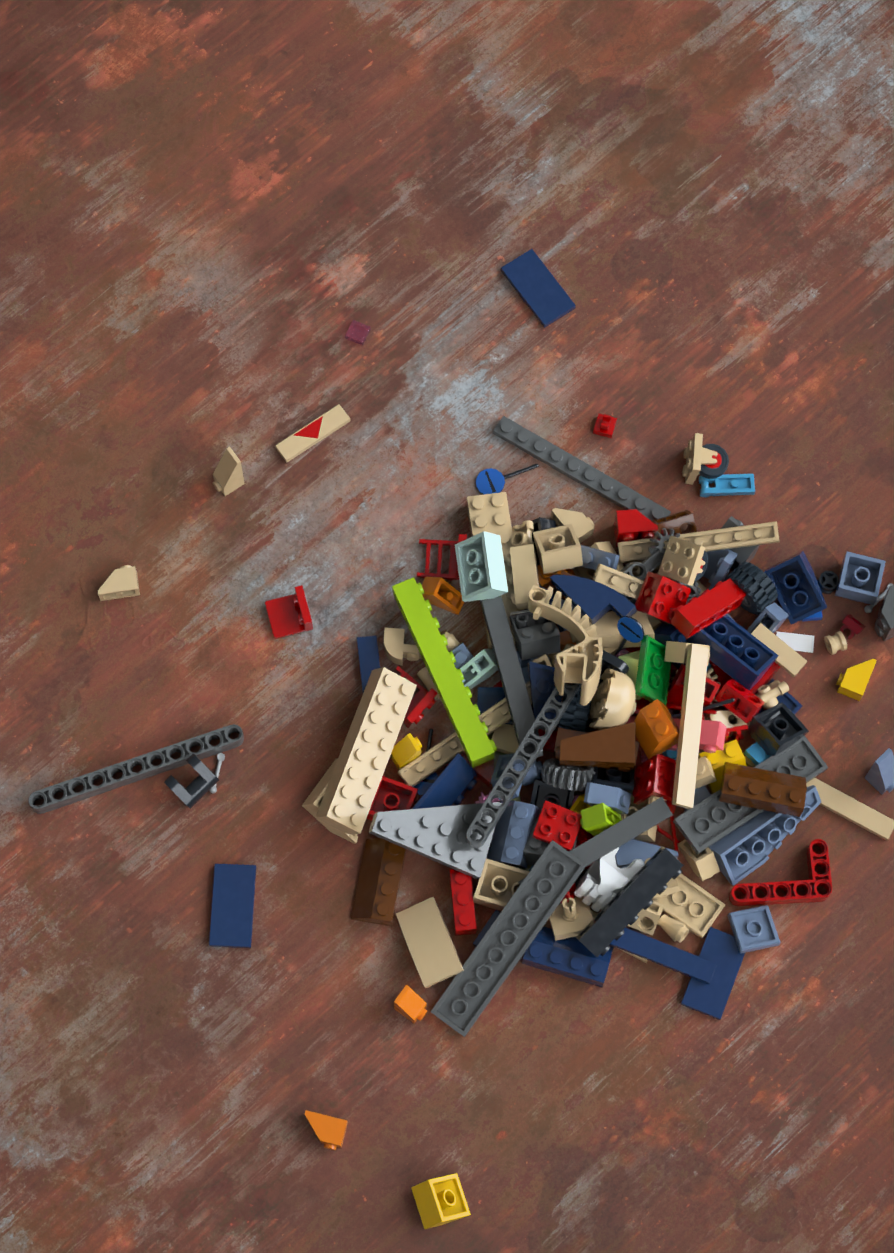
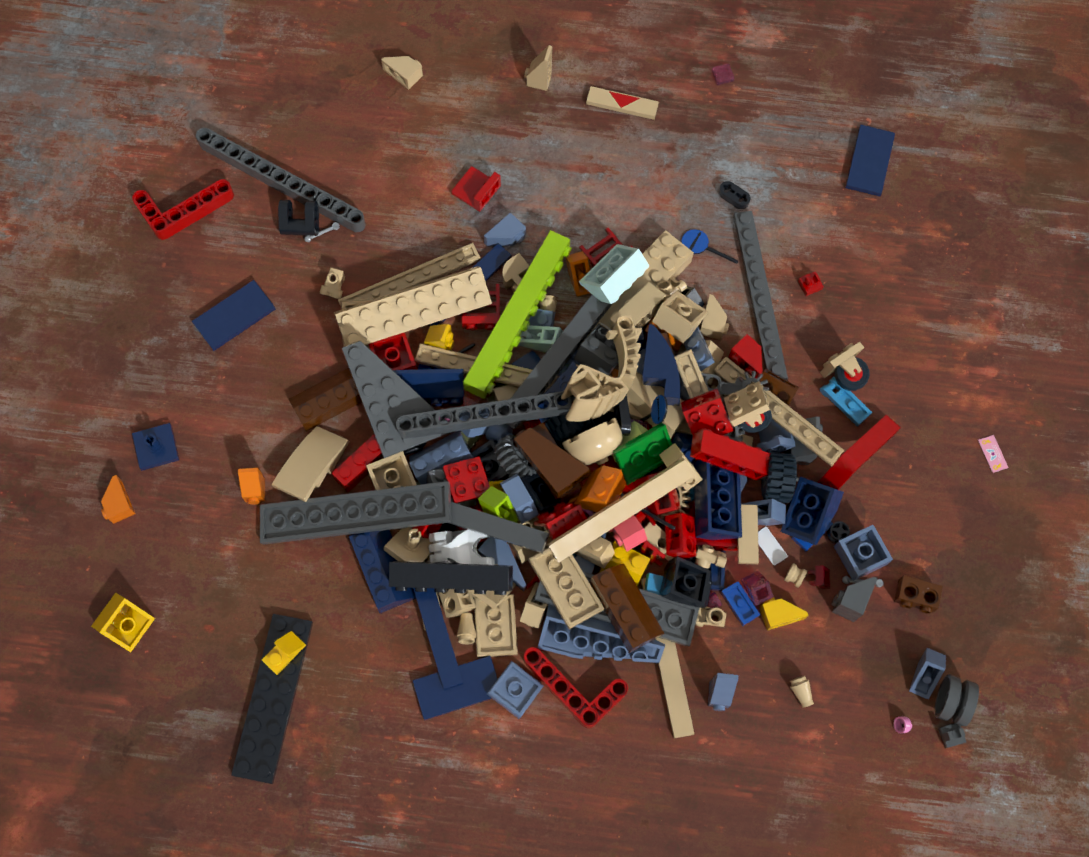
camera: 50 degrees right, 0 degrees up
none -> red beam [132,179,234,240]
none -> dark blue tile [132,423,180,471]
none -> black plate [231,614,313,784]
none -> yellow slope [262,631,306,675]
none -> tan plate [320,267,345,299]
none -> tan tile [338,243,481,306]
none -> sand blue slope [484,213,526,246]
none -> tan tile [528,548,604,630]
none -> tan plate [695,606,727,627]
none -> clear pink hinge [707,592,722,608]
none -> black beam [719,181,751,209]
none -> blue plate [721,581,760,626]
none -> clear pink brick [741,571,773,606]
none -> red beam [818,415,901,490]
none -> bright pink sticker [978,435,1009,473]

